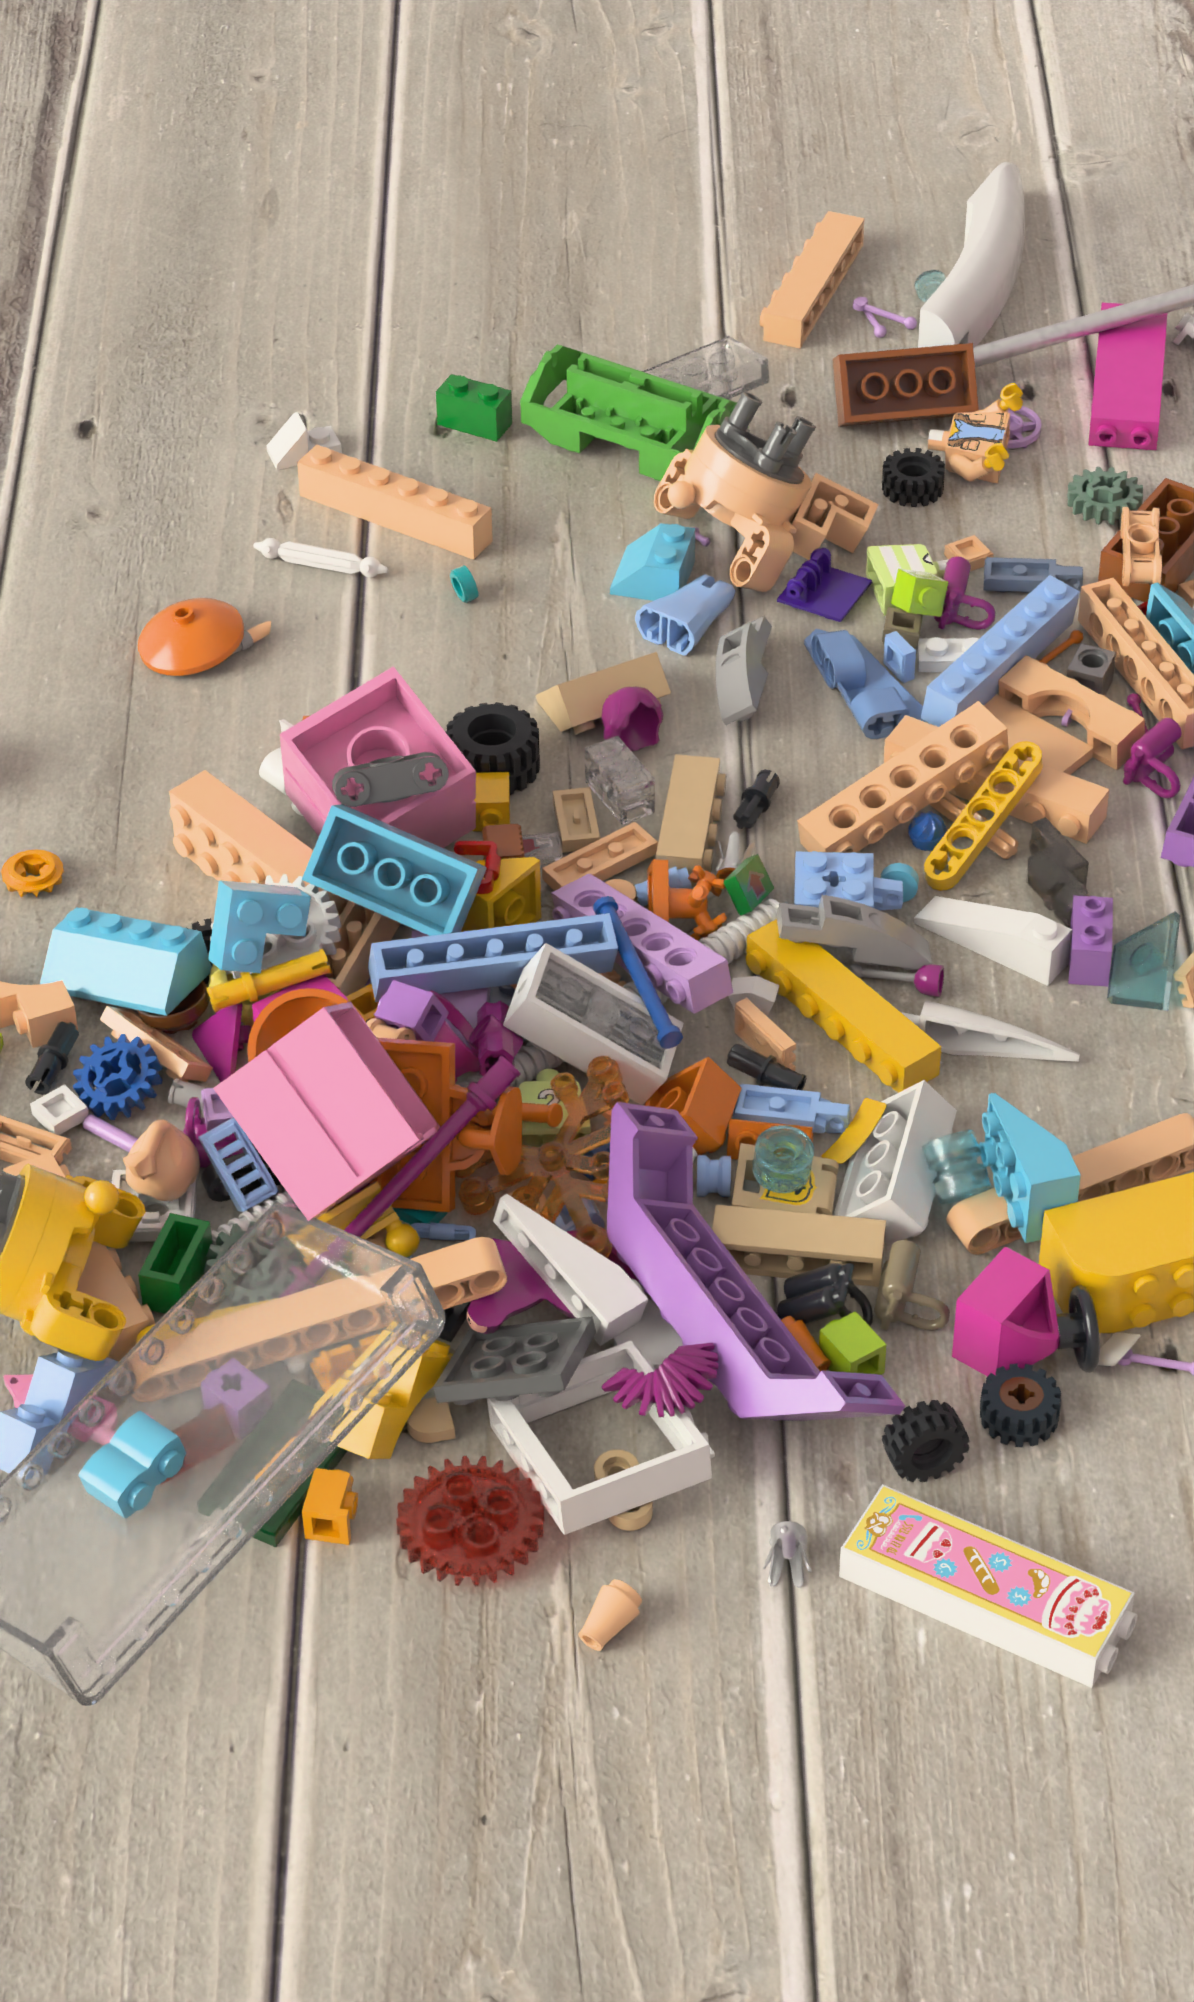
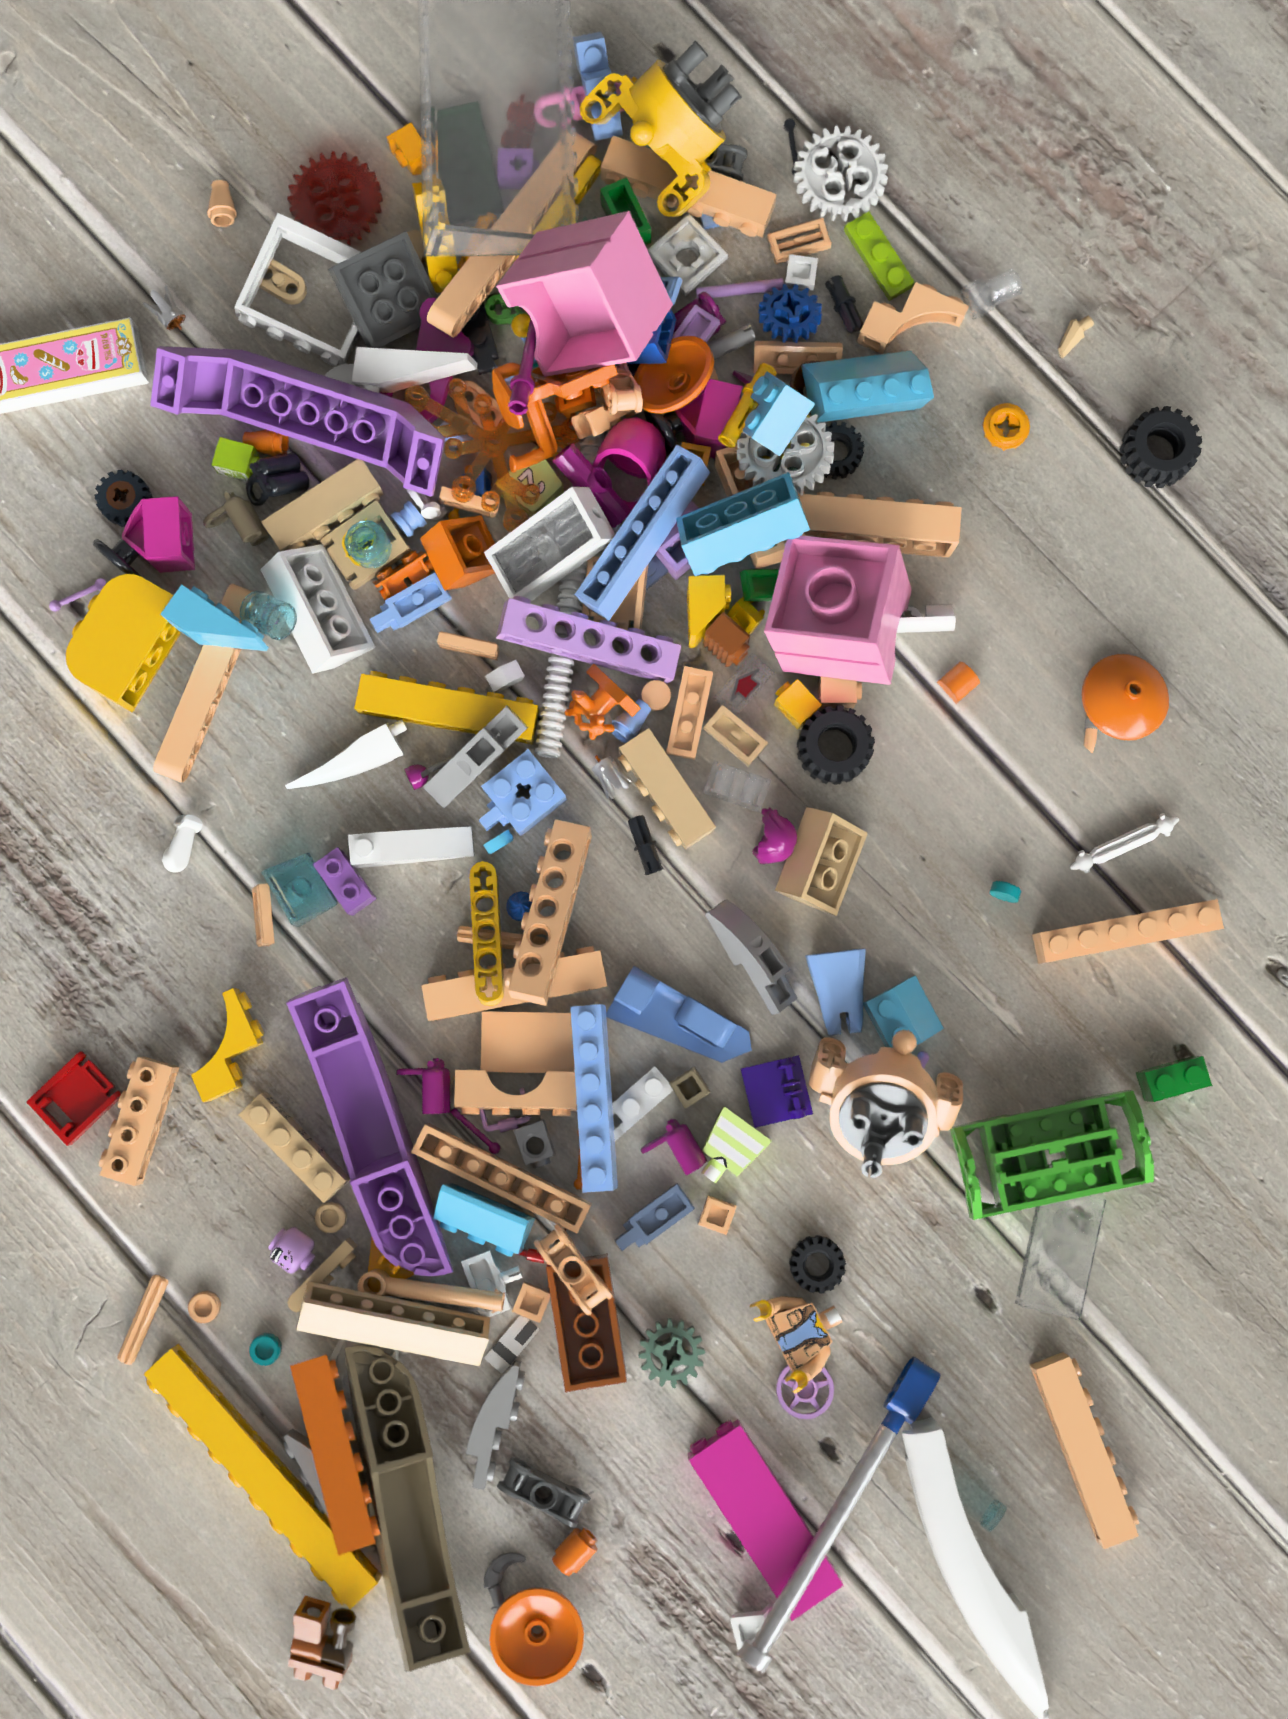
camera: 135 degrees right, 40 degrees up
medium azure brick [78,1411,187,1518] -> none
light nougat piece [123,1119,200,1201] -> none
white slope [267,412,342,470] -> none
dark grey piece [332,752,449,807] -> none
medium lavender brick [374,980,449,1042] -> none
red piece [454,841,501,894] -> none
blue bar [593,896,683,1049] -> none
magenta hair [601,1342,719,1417] -> none
green tile [723,854,774,916] -> none
black axle [727,1044,807,1090] -> none
light nougat brick [791,473,879,560] -> none
yellow sticker [821,1098,887,1164] -> none
dark orange brick [833,343,979,427] -> none
lavender hinge [852,299,917,330] -> none
lavender hinge [856,297,887,338] -> none
black tyre [882,1400,970,1482] -> none
light blue tile [883,631,916,683] -> none
lime brick [891,569,948,617] -> none
clear smoke plate [1026,817,1092,928] -> none
white sticker [1098,1332,1141,1367] -> none

